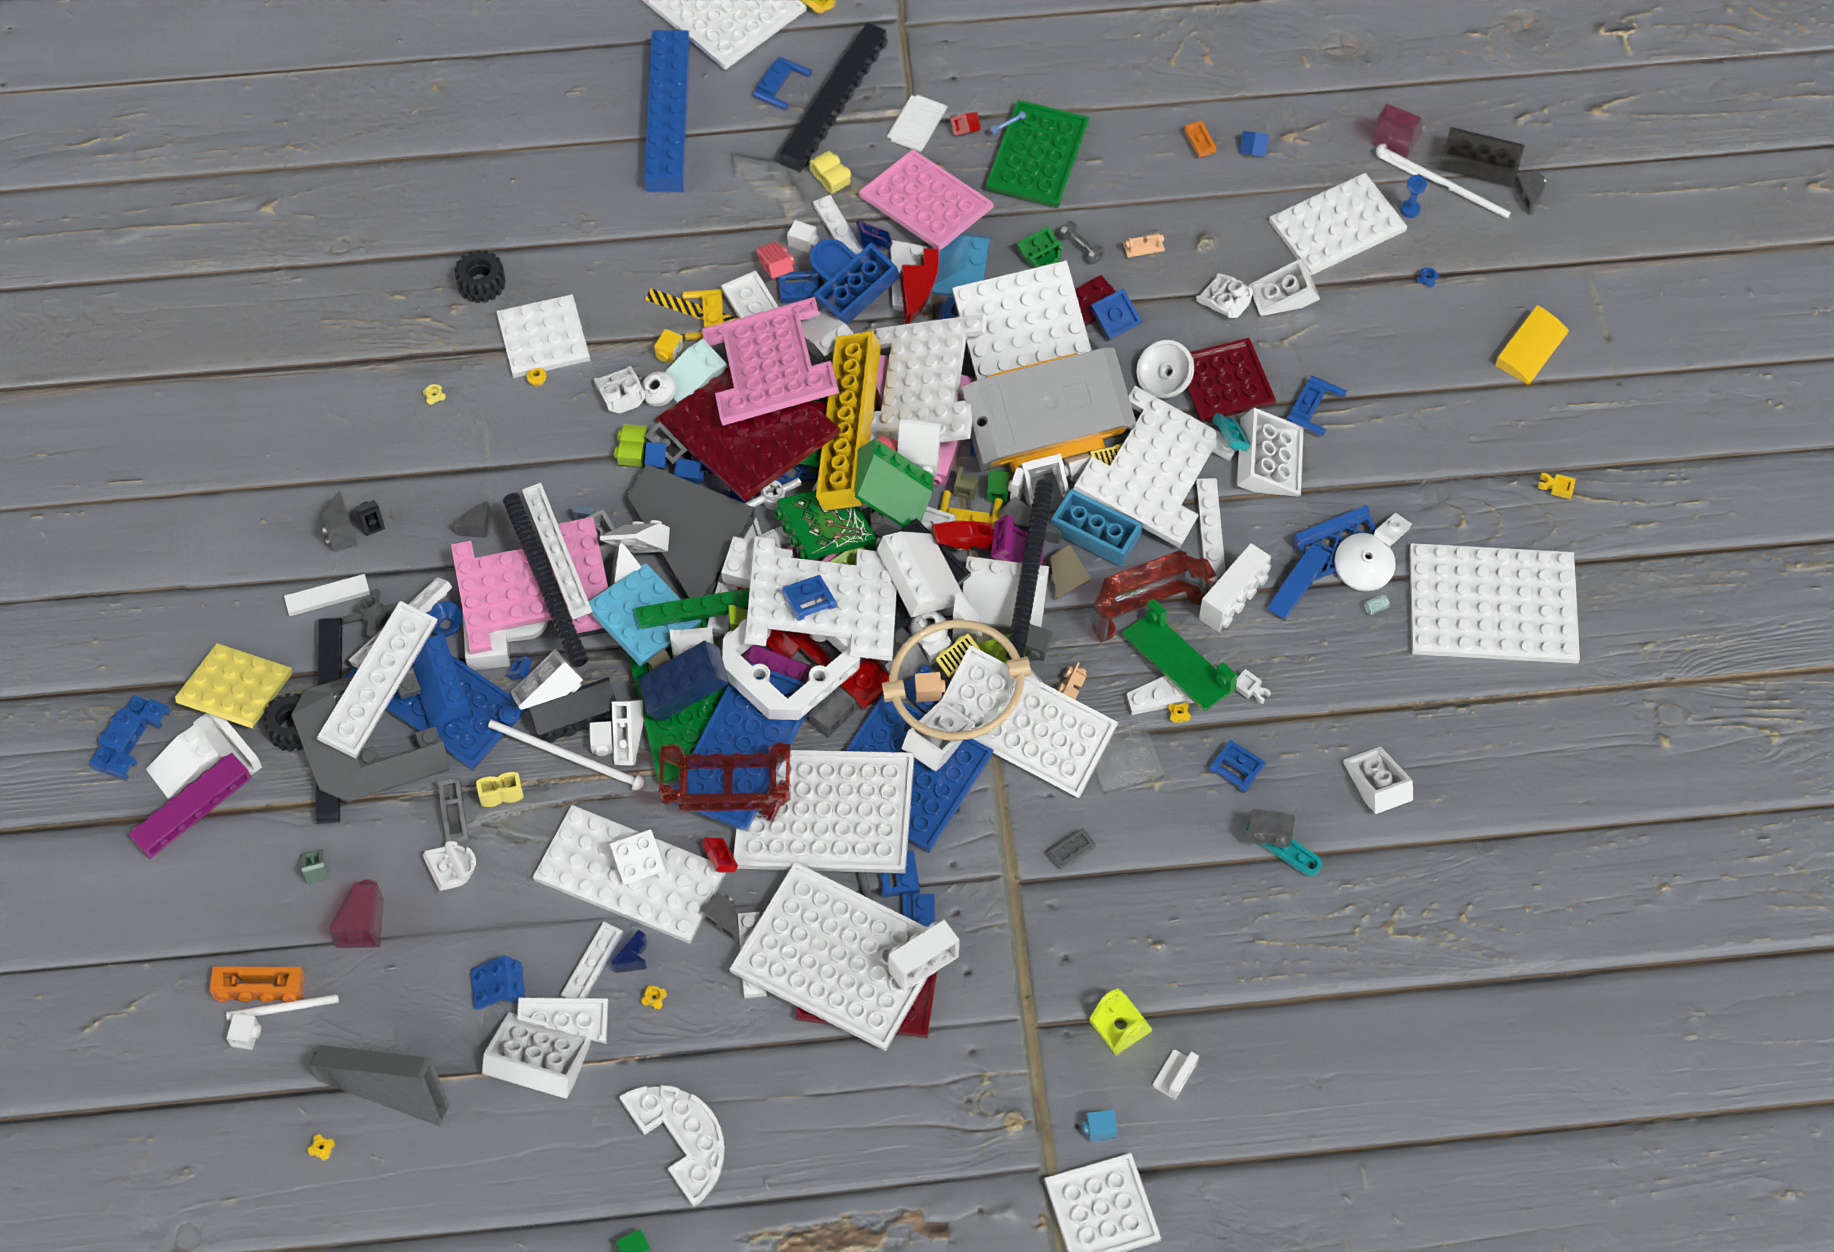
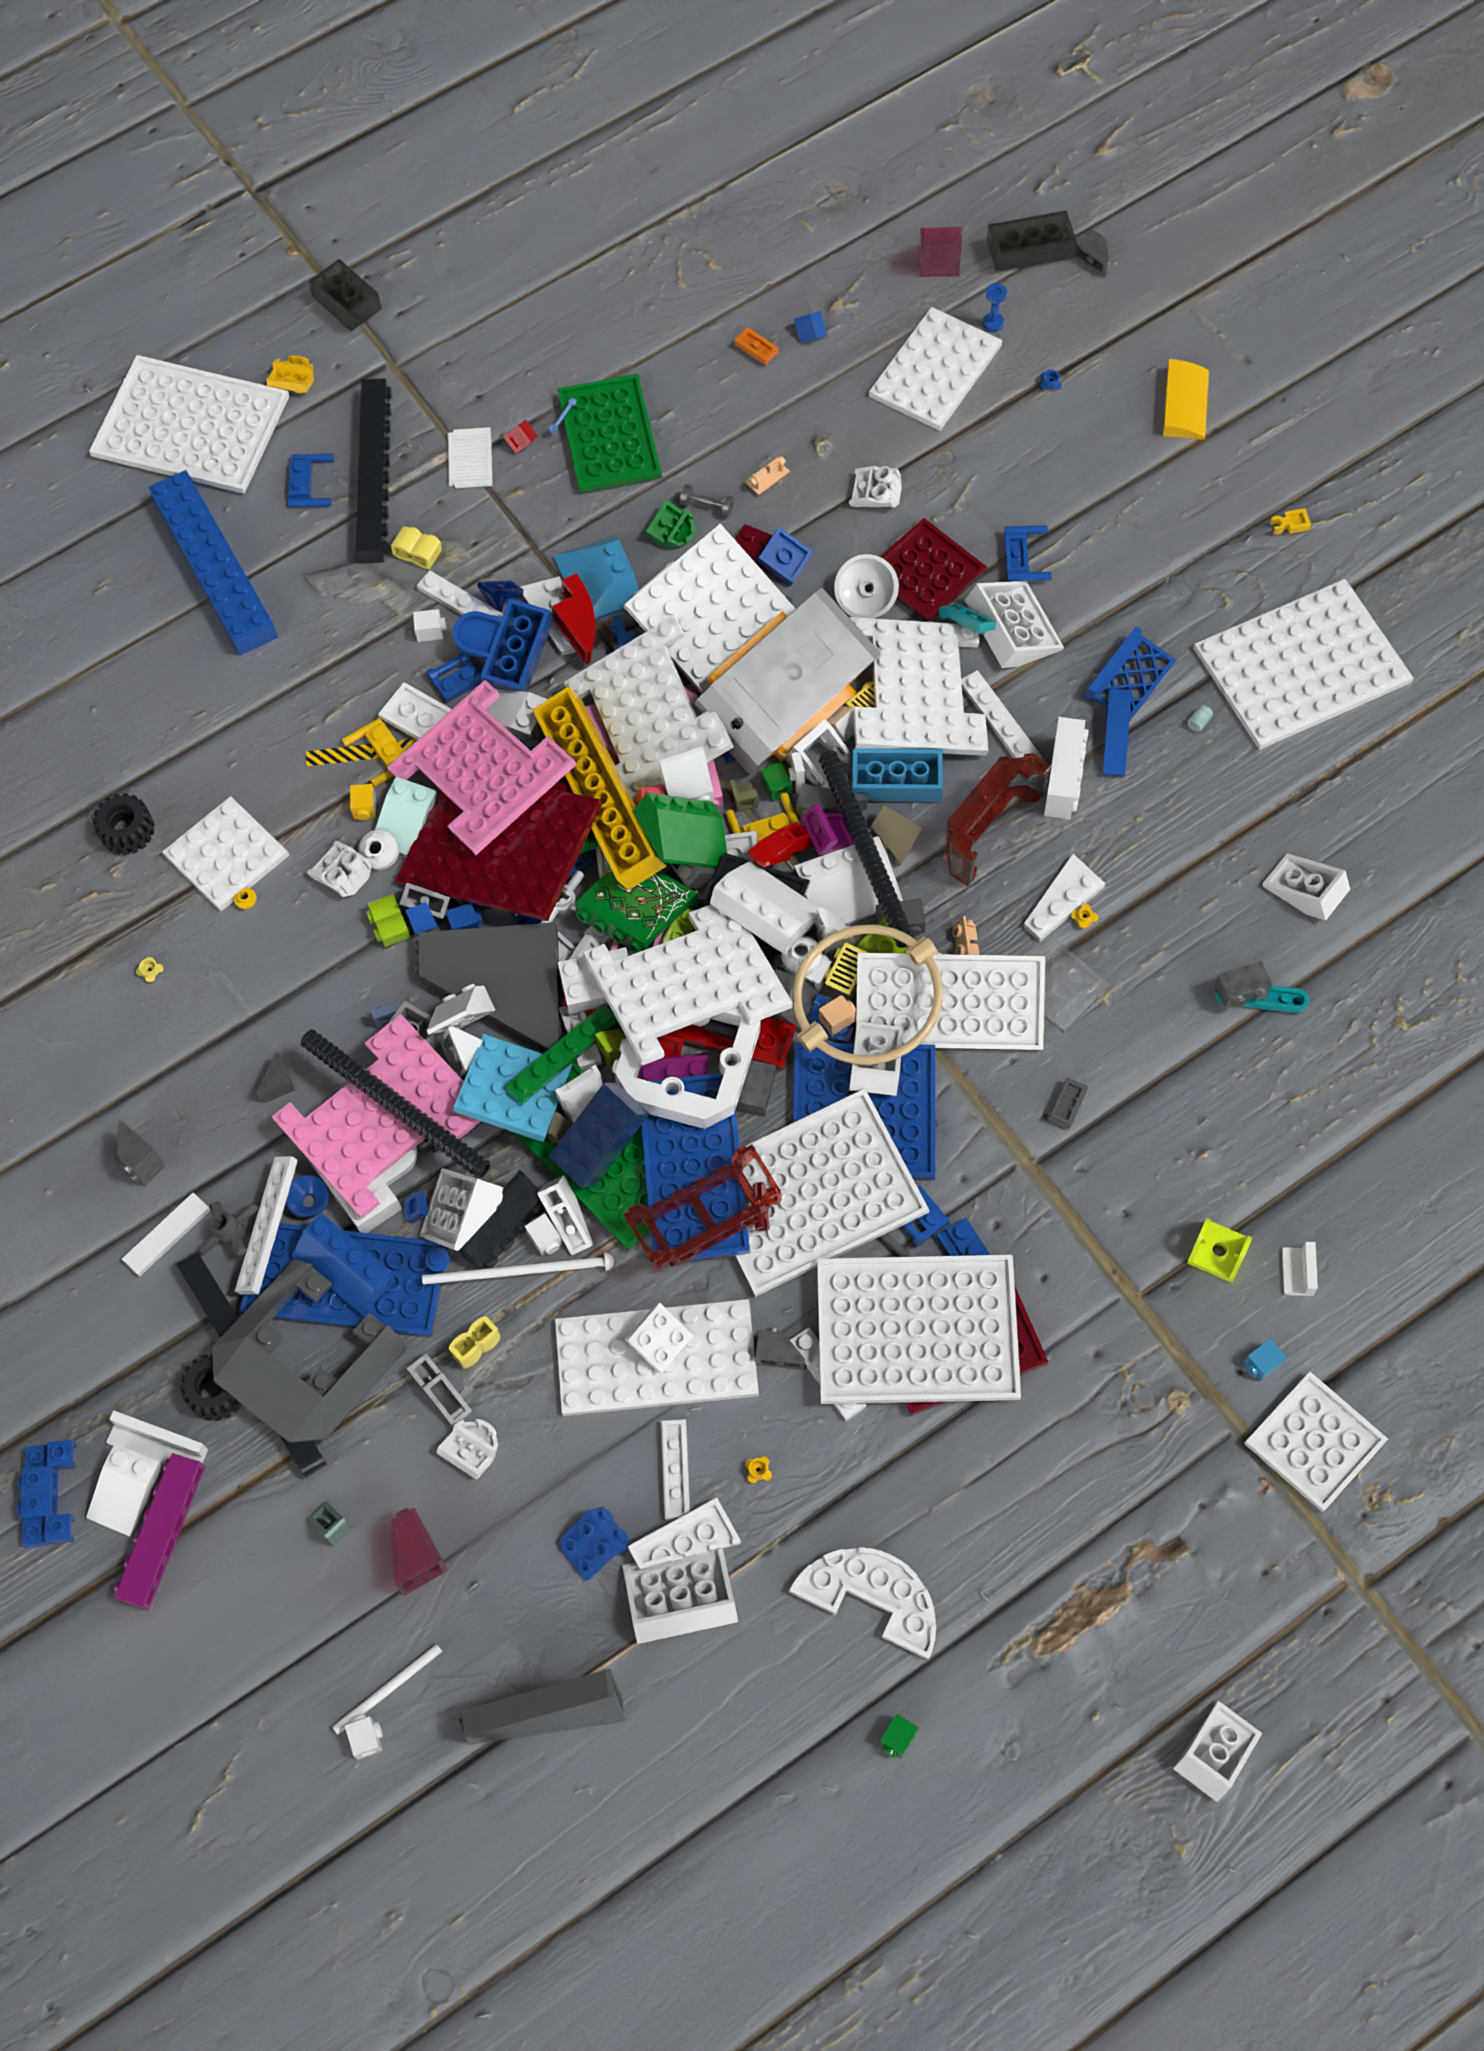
camera: 25 degrees left, 5 degrees up
light yellow plate [175,643,292,728] -> none
orange brick [210,967,305,1002] -> none
yellow plate [308,1134,335,1160] -> none
white plate [318,601,438,758] -> none
black slope [355,500,385,536] -> none
white plate [522,483,592,620] -> none
clear blue slope [611,930,647,973] -> none
red plate [701,837,738,873] -> none
coral brick [756,240,795,279] -> none
blue plate [782,574,836,621] -> none
bright pink plate [859,149,993,251] -> none
white brick [889,920,959,992] -> none
green bracket [1122,599,1237,711] -> none
blue plate [1209,740,1266,793] -> none
white plate [1236,669,1270,704] -> none
white slope [1249,259,1320,316] -> none
white dish [1334,533,1395,592] -> none
white plate [1373,513,1412,546] -> none
white bar [1376,144,1511,219] -> none

